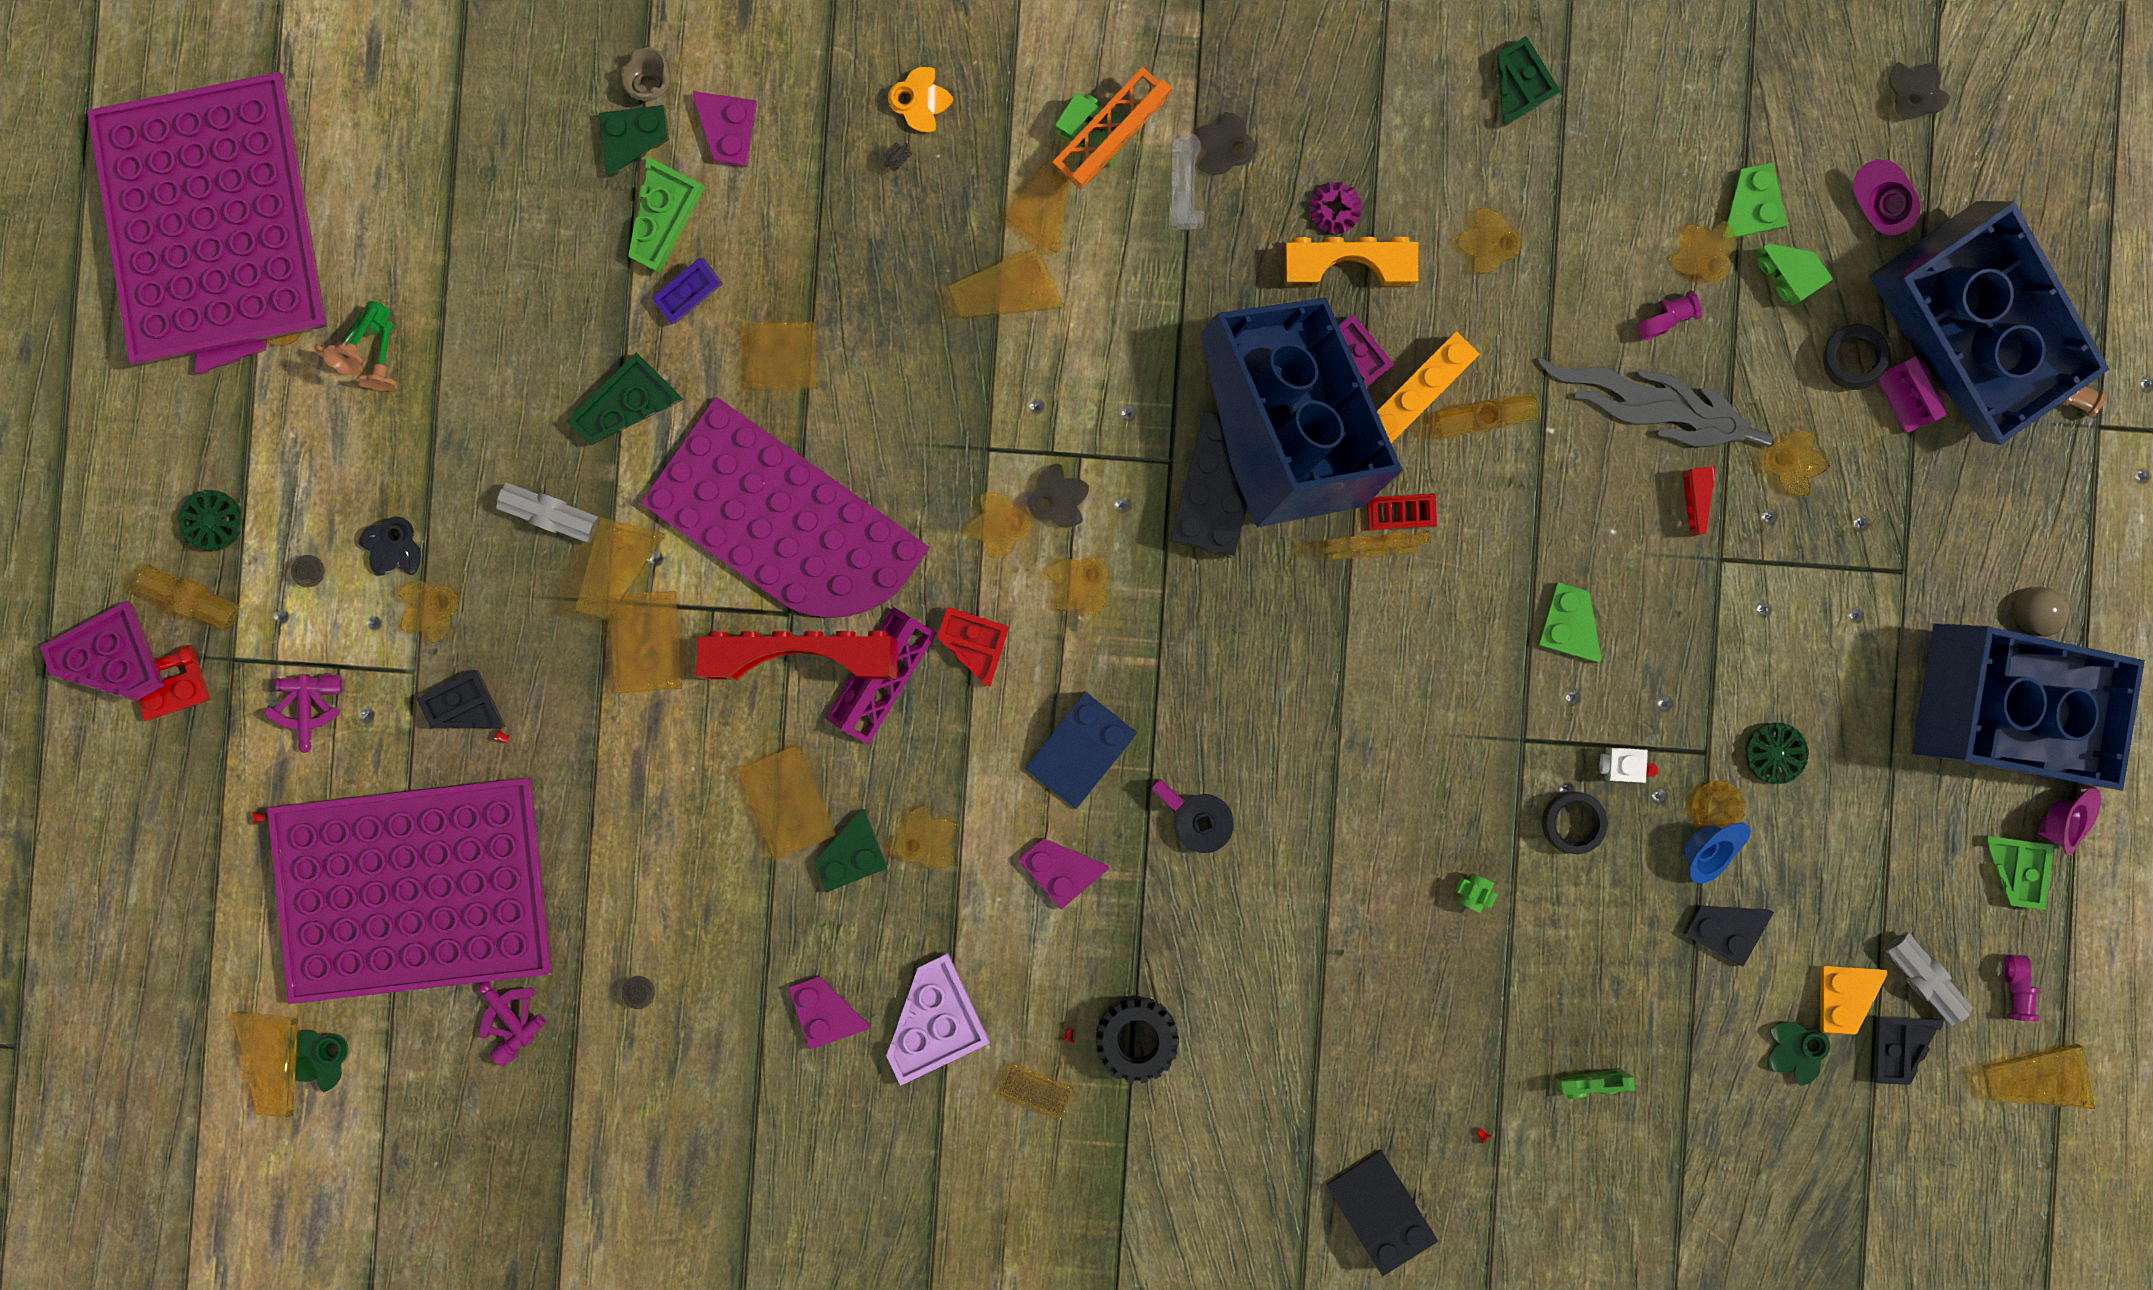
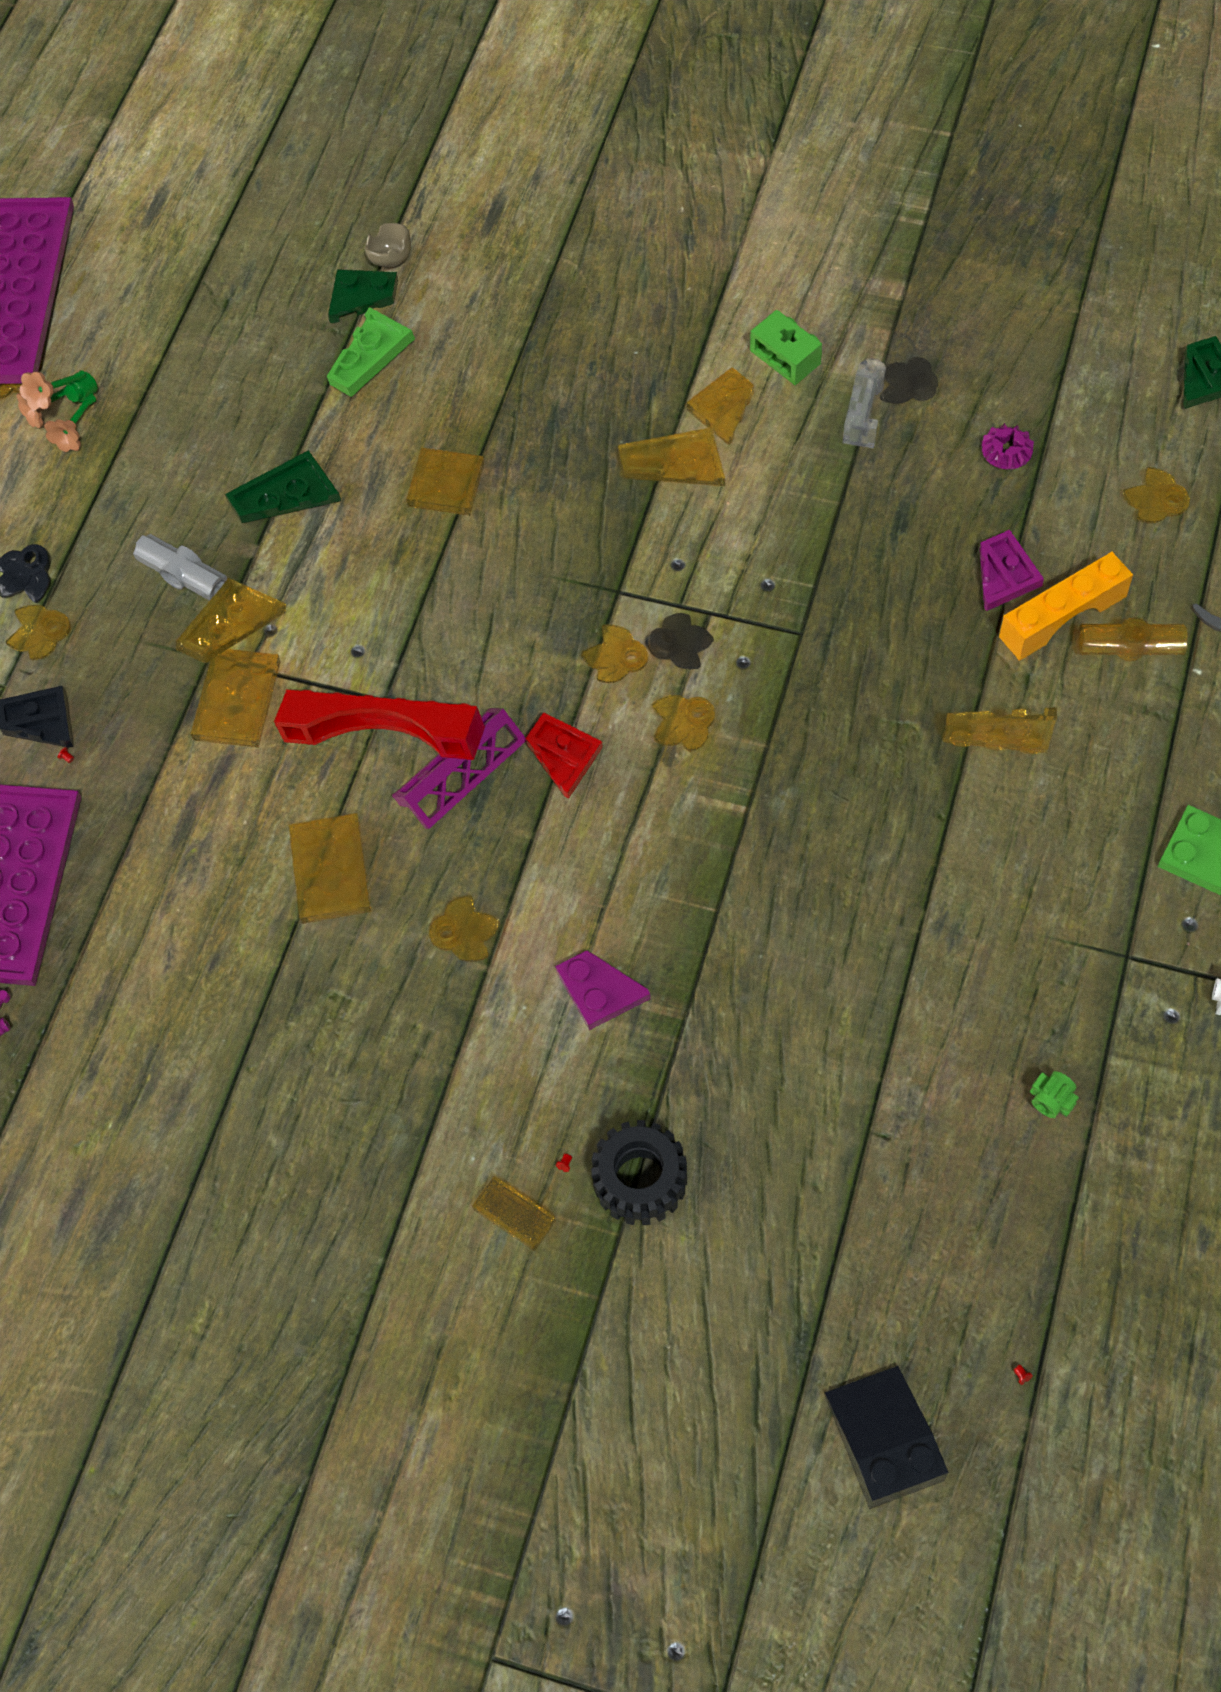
camera: 15 degrees right, 25 degrees down
clear smoke plate [622,976,655,1009] -> none
magenta plate [641,397,930,618] -> none
dark purple plate [652,258,723,324] -> none
magenta wing [693,91,757,167] -> none
magenta wing [788,975,870,1050] -> none
dark green wing [814,809,888,893] -> none
clear smoke plate [882,141,912,172] -> none
lavender plate [886,953,990,1086] -> none
light orange plate [888,67,954,133] -> none
dark blue slope [1025,692,1137,809] -> none
orange fence [1052,66,1172,190] -> none
magenta tile [1151,779,1183,811] -> none
black brick [1170,411,1248,558] -> none
black piece [1175,794,1234,853] -> none
dark blue slope [1200,297,1403,528] -> none
light orange arch [1284,236,1419,287] -> none
red slope [1367,494,1437,531] -> none
black tyre [1542,791,1608,855] -> none
bright green wing [1555,1068,1635,1099] -> none

